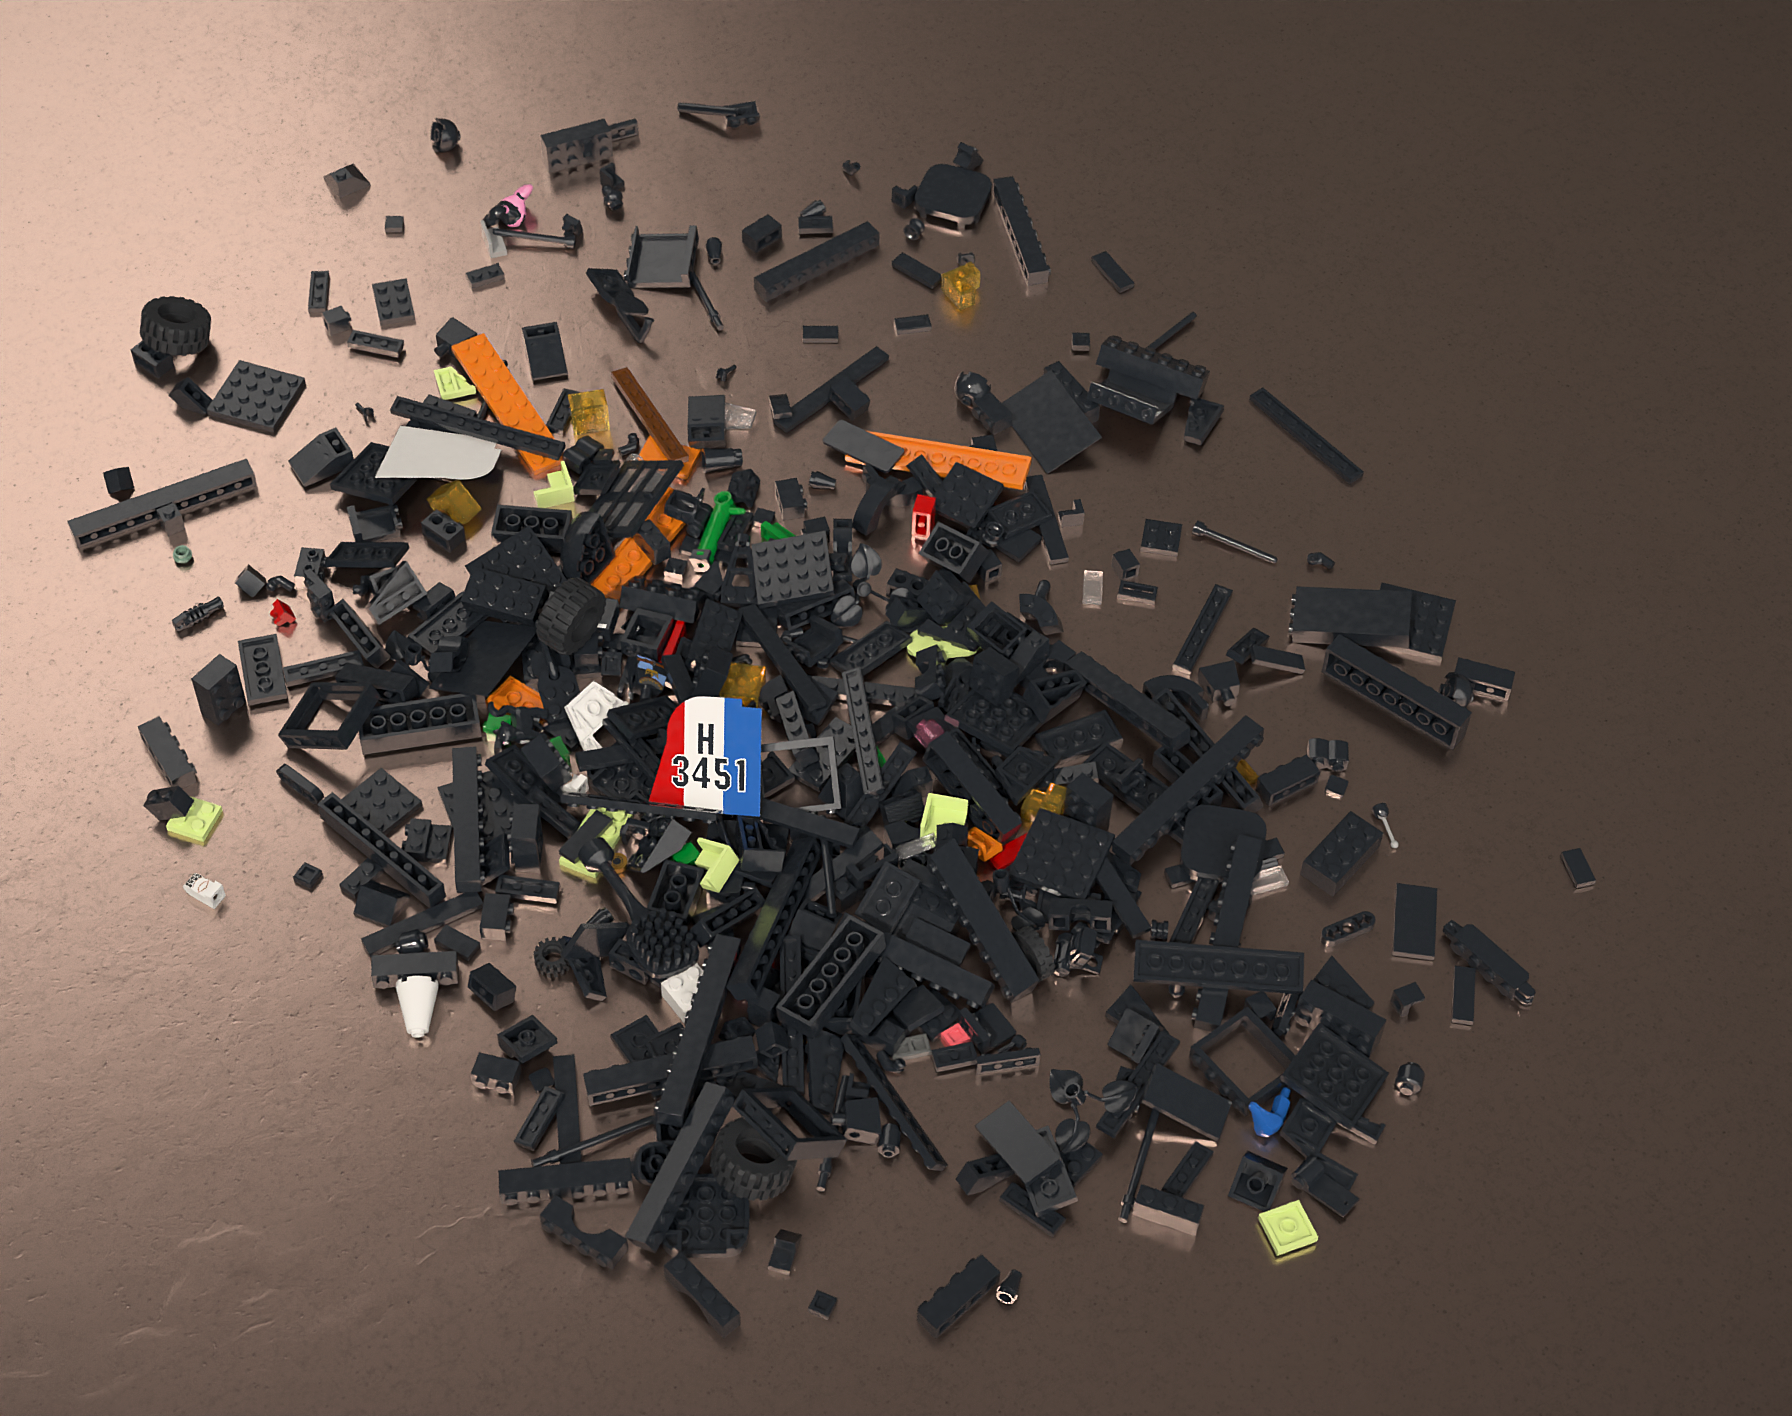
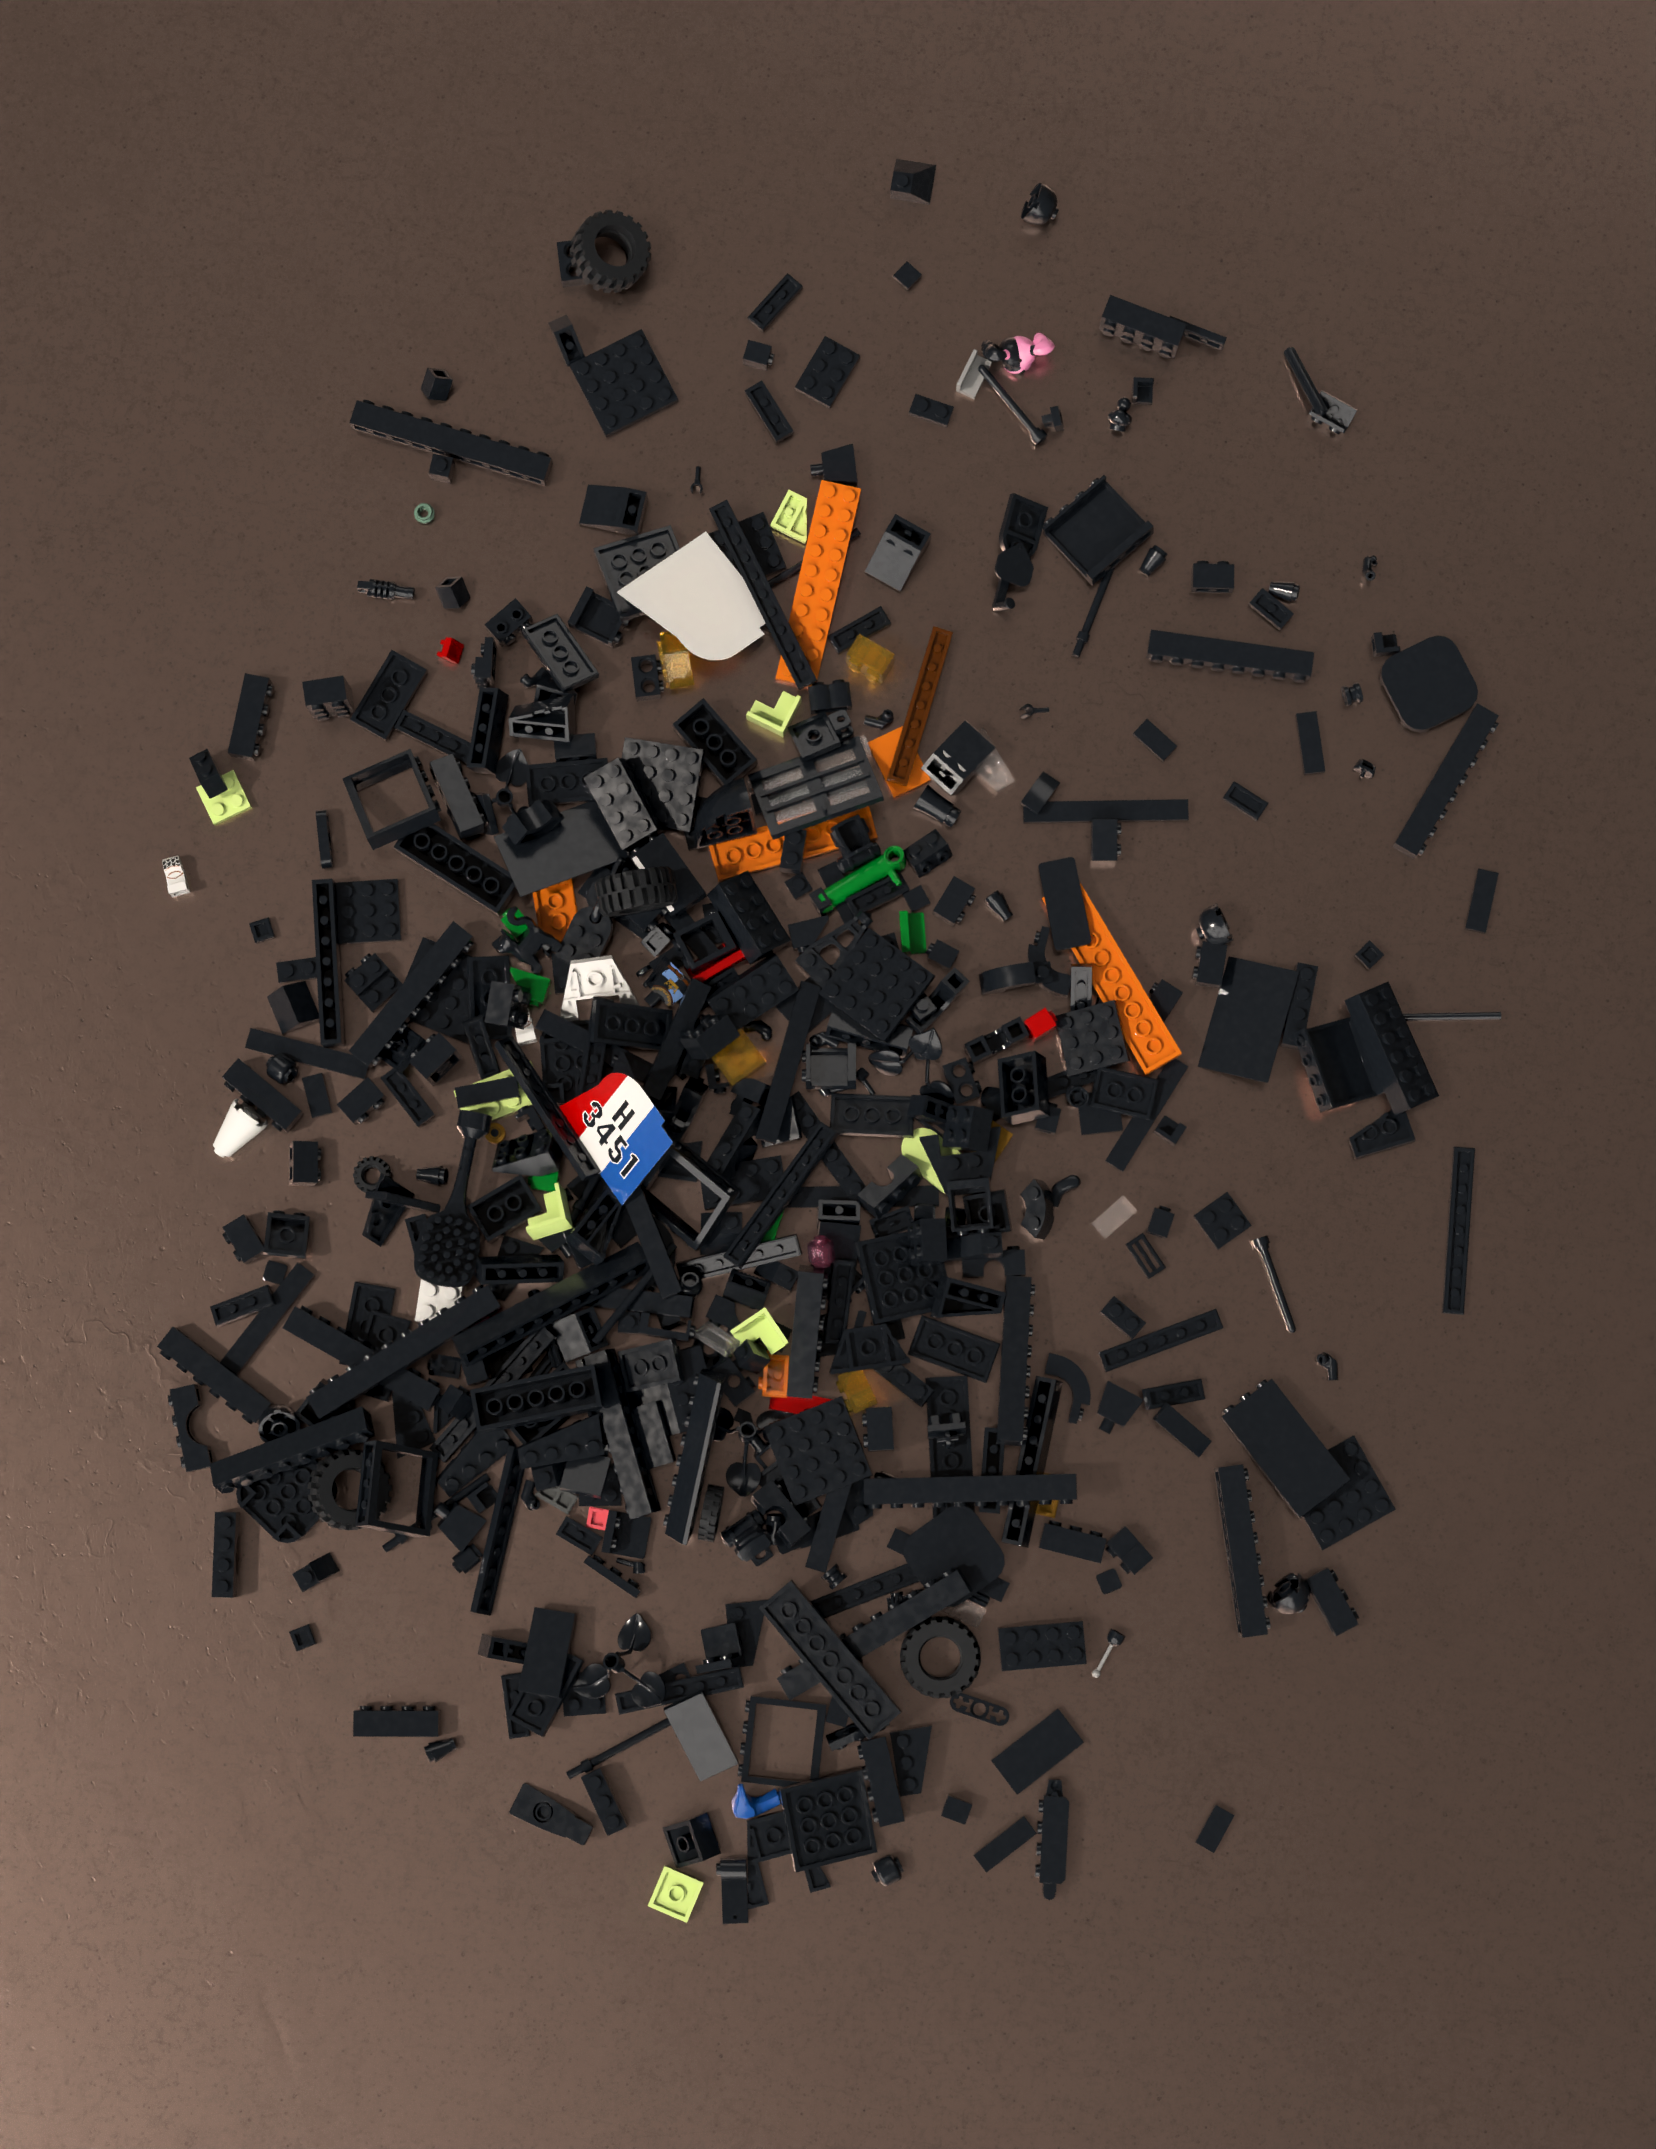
camera: 50 degrees right, 30 degrees up
black arm [266,575,296,592] -> none
black bar [531,1115,653,1167] -> none
clear yellow brick [941,262,981,311] -> none
black brick [953,142,984,171] -> none
black tile [1161,1141,1214,1198] -> none
none -> black piece [509,1783,593,1845]
none -> black tyre [900,1616,981,1699]
none -> black arch [964,1017,1029,1065]
none -> black brick [1099,1296,1146,1340]

